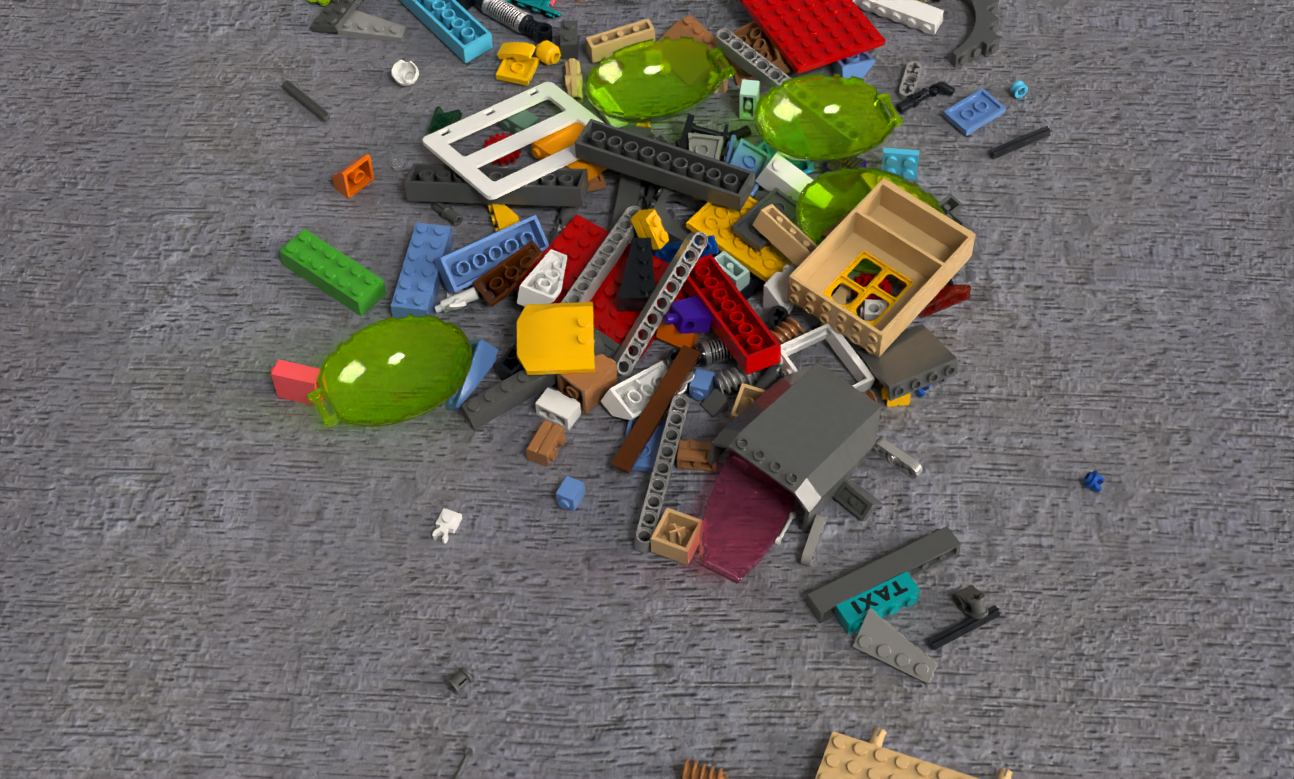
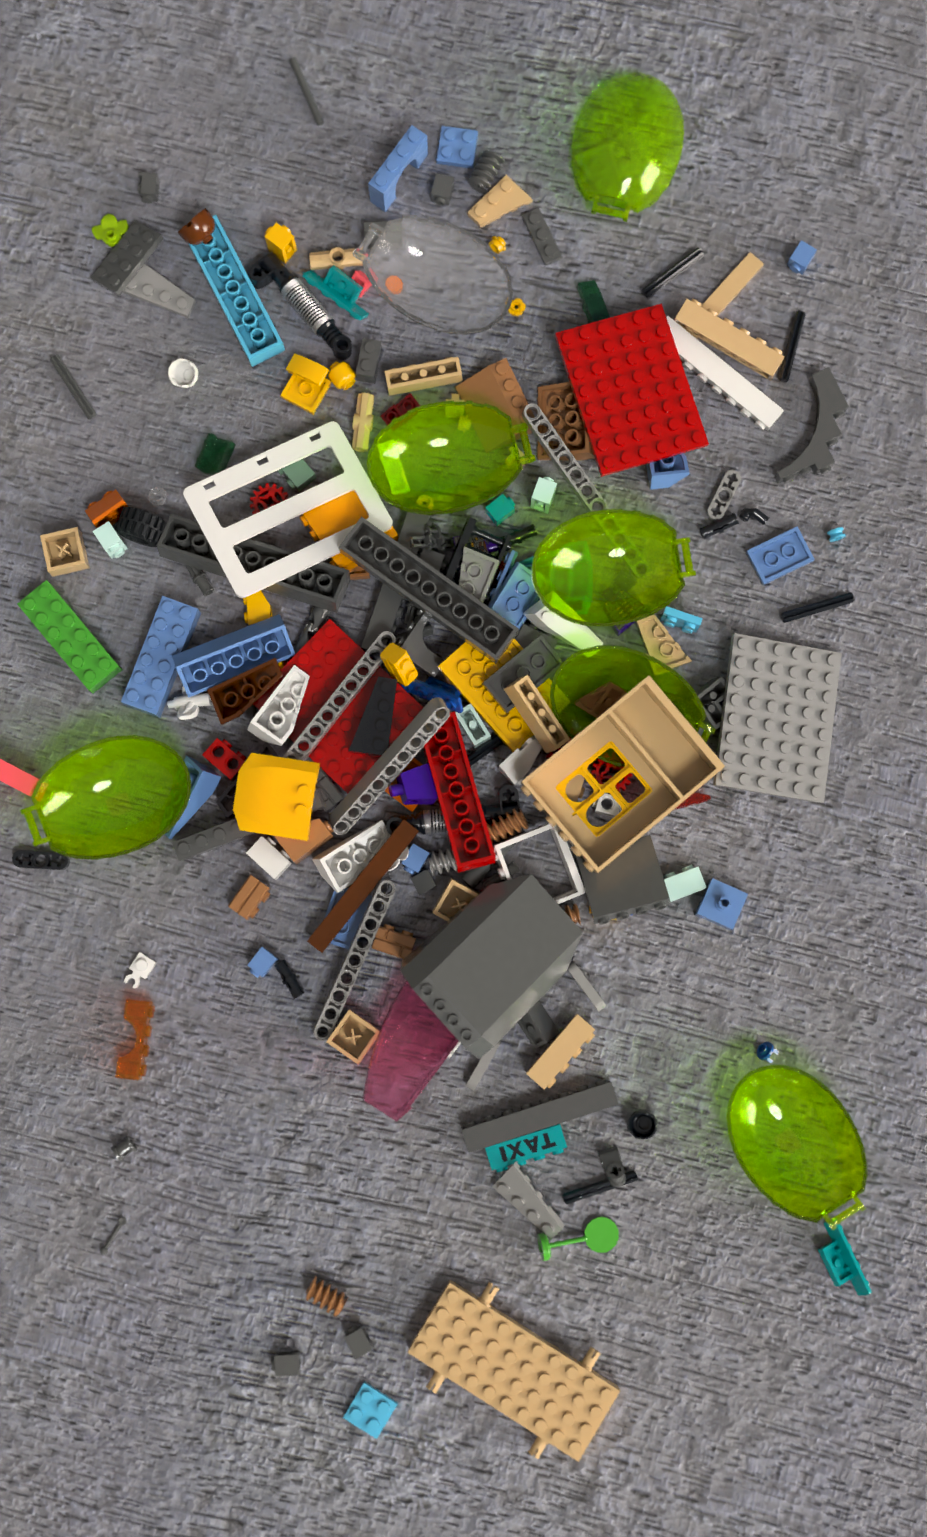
camera: 10 degrees right, 30 degrees up
none -> black beam [12,850,70,870]
none -> tan brick [40,527,90,577]
none -> light aqua brick [93,521,128,559]
none -> black tyre [115,507,167,547]
none -> clear orange arch [115,999,155,1080]
none -> red brick [202,738,247,782]
none -> black pin [274,959,305,999]
none -> teal brick [485,494,515,526]
none -> tan brick [526,1014,595,1089]
none -> bright green piece [537,1217,619,1261]
none -> black hair [627,1109,657,1139]
none -> light aqua brick [664,865,707,903]
none -> medium blue brick [694,878,748,930]
none -> light grey plate [713,633,842,804]
none -> clear neon green windscreen [727,1064,868,1231]
none -> teal bracket [818,1220,872,1296]

